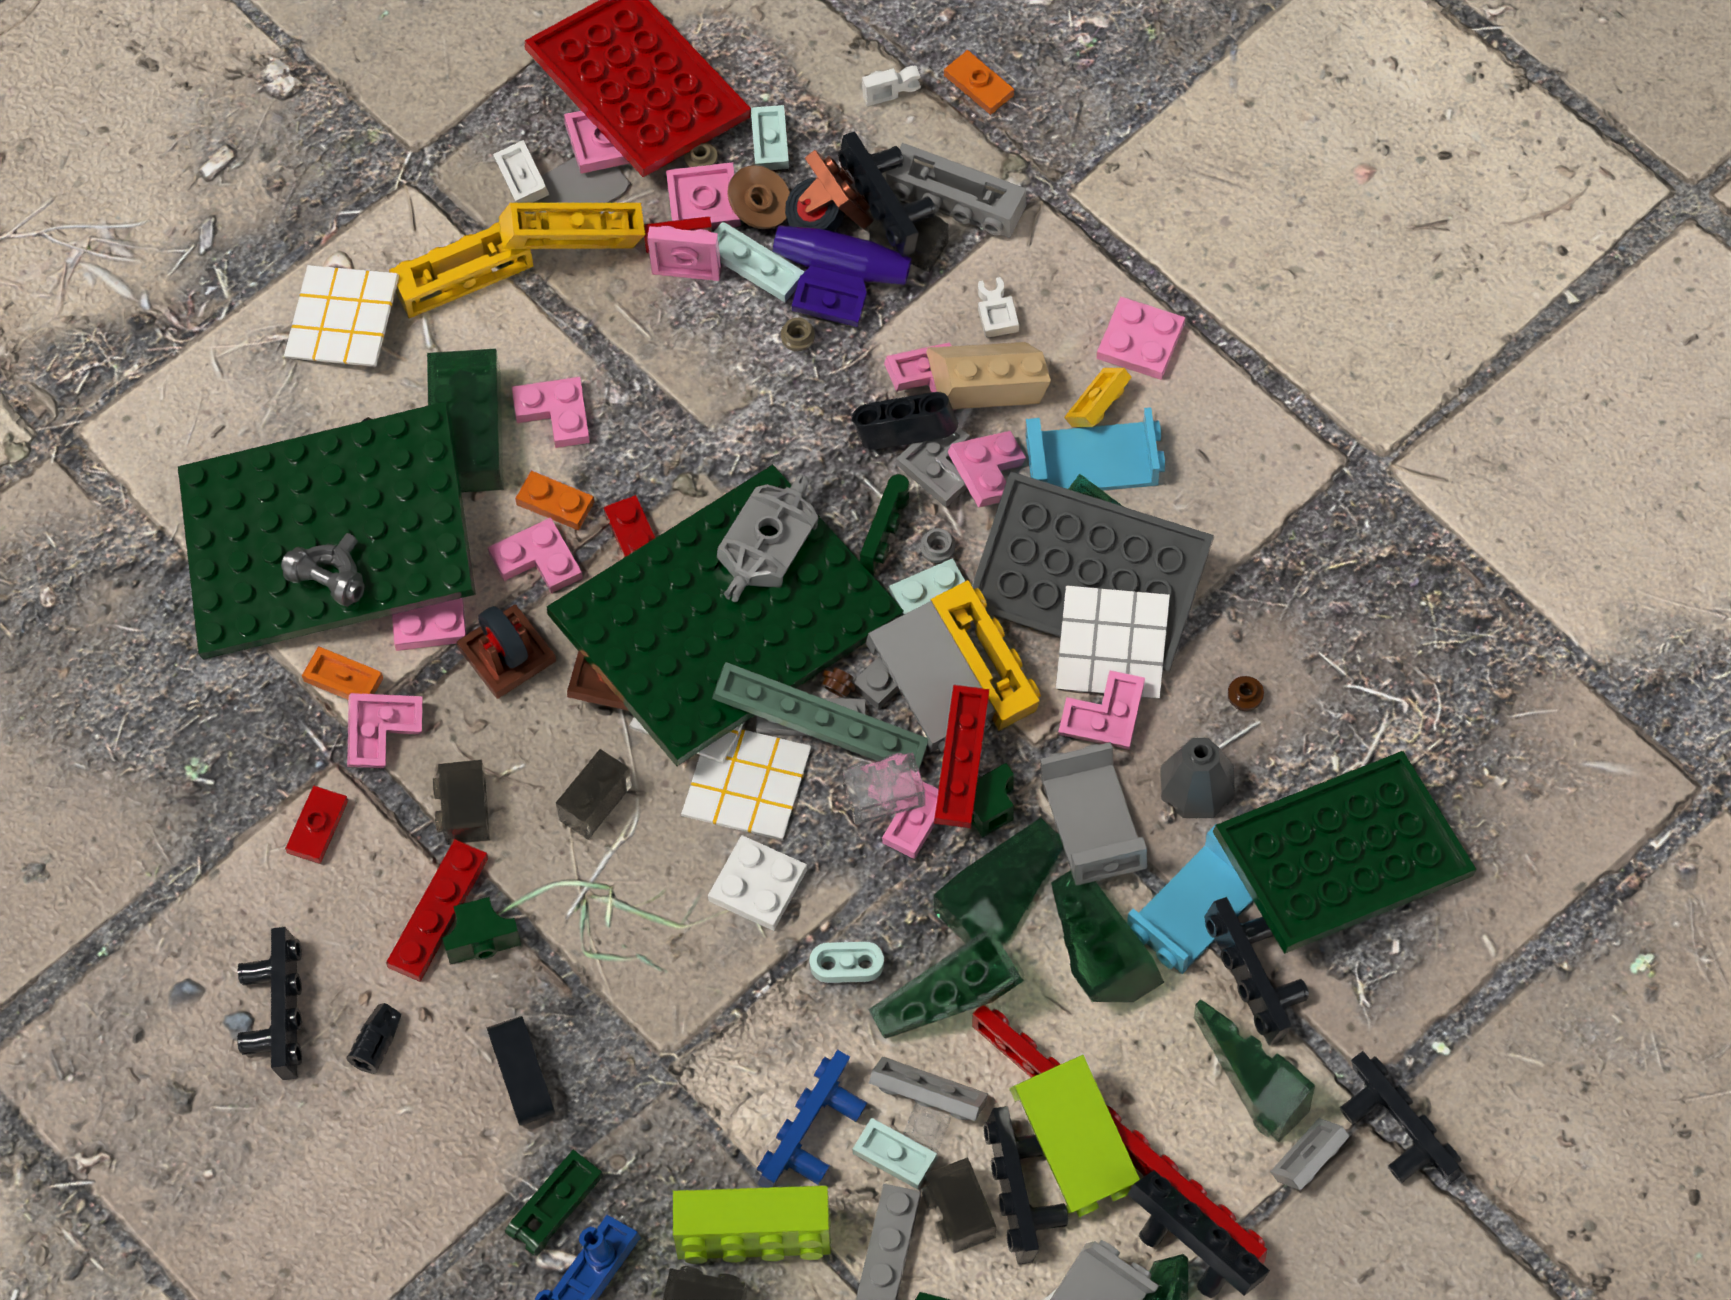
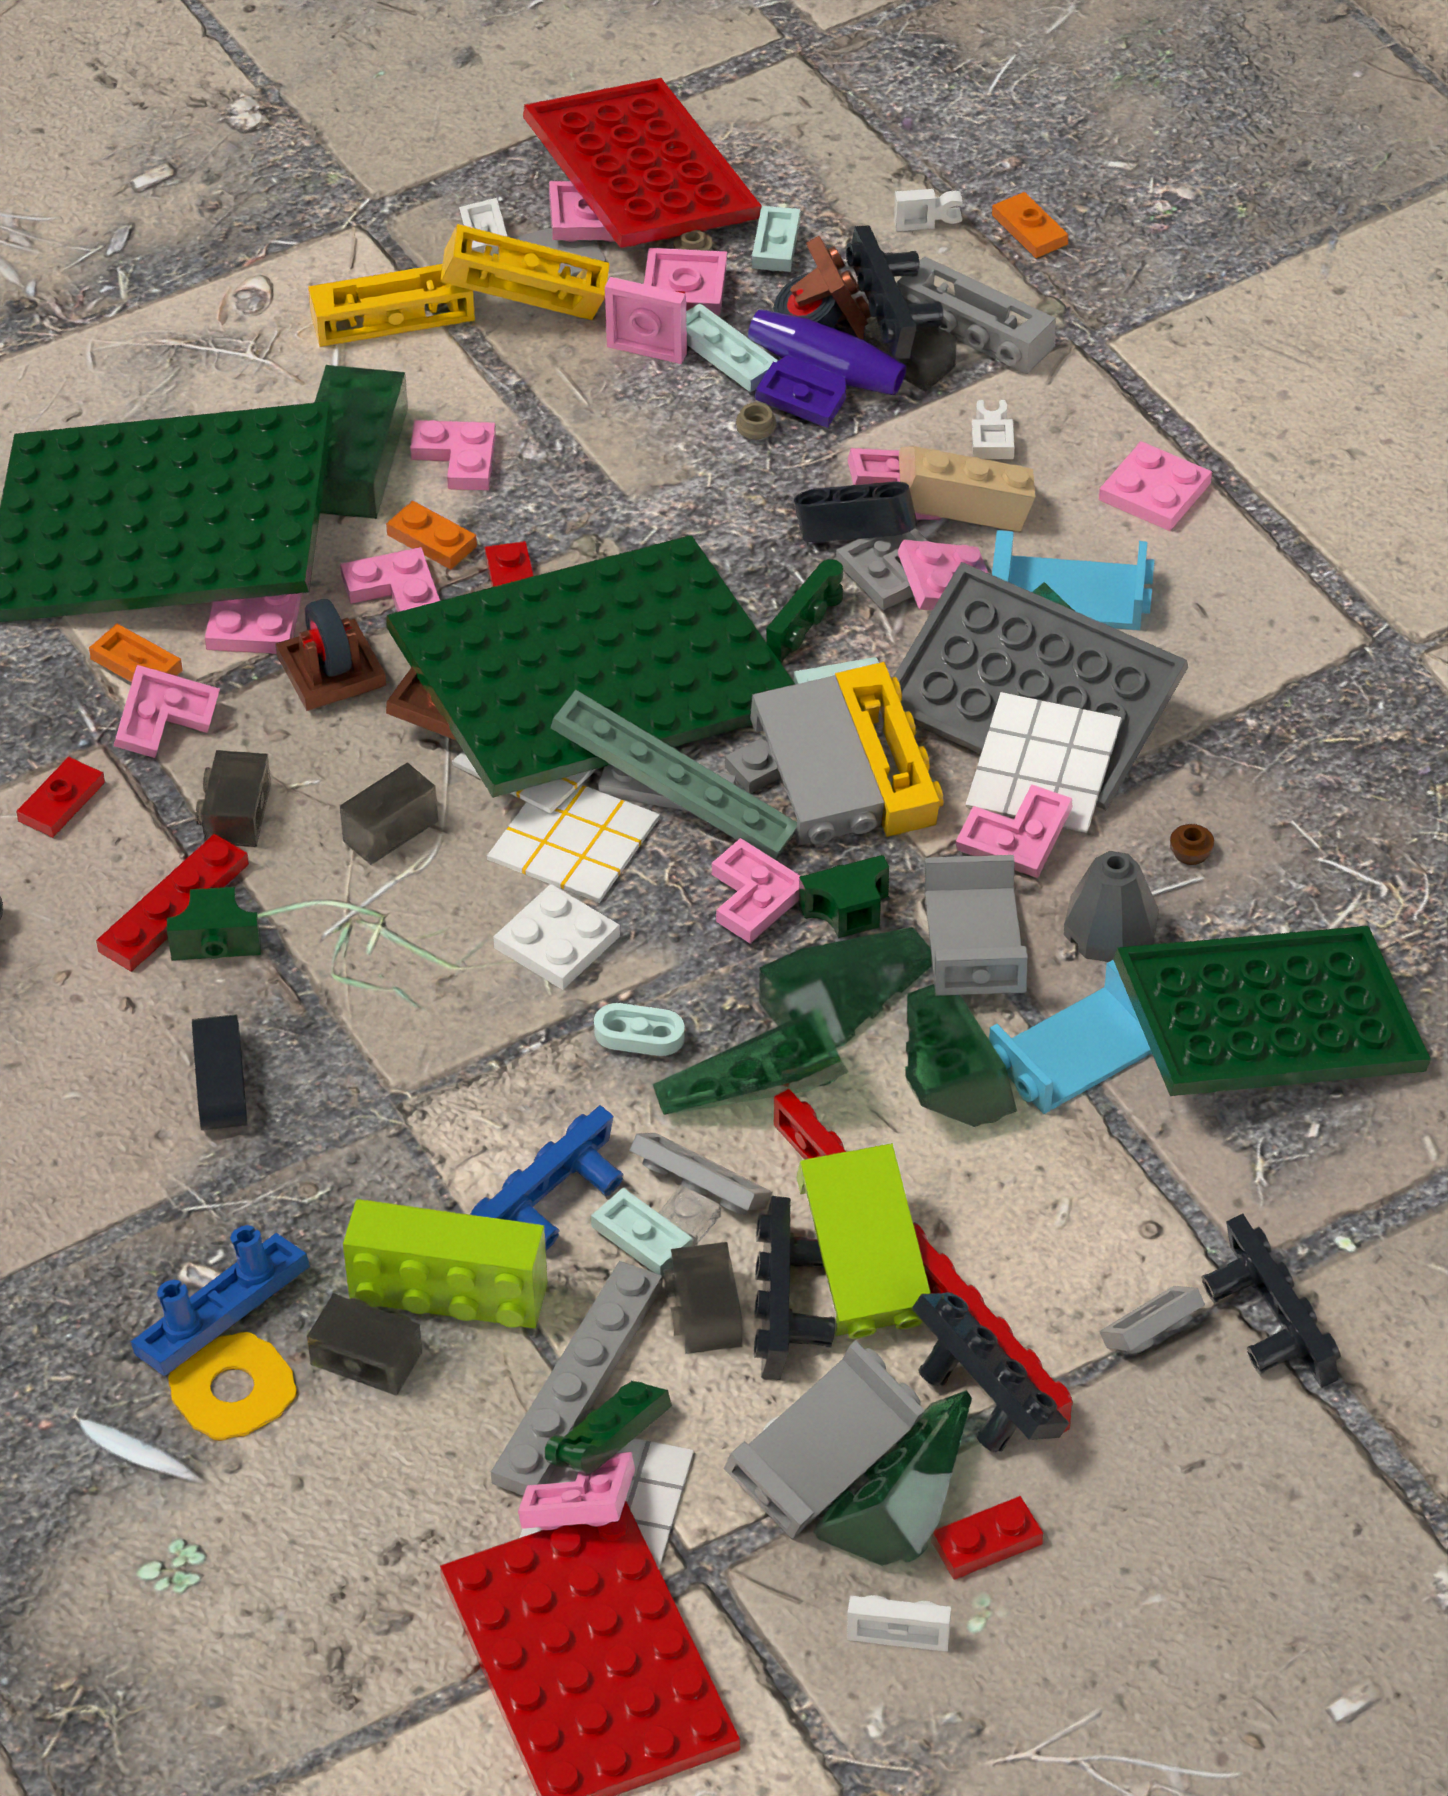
camera: 10 degrees right, 15 degrees down
flat silver piece [281,533,365,606] -> none
white piece [284,265,399,367] -> none
black hinge [346,1003,401,1074] -> none
dark green plate [505,1149,603,1256] -> none
light grey plate [717,474,818,602] -> none
medium nougat dish [727,165,790,229] -> none
reddish brown plate [821,668,857,698] -> none
clear brick [842,752,925,825] -> none
light grey plate [920,528,955,563] -> none
red plate [934,685,990,828] -> none
yellow plate [1064,368,1132,427] -> none
clear green wedge [1194,999,1315,1142] -> none
black plate [1204,897,1309,1046] -> none

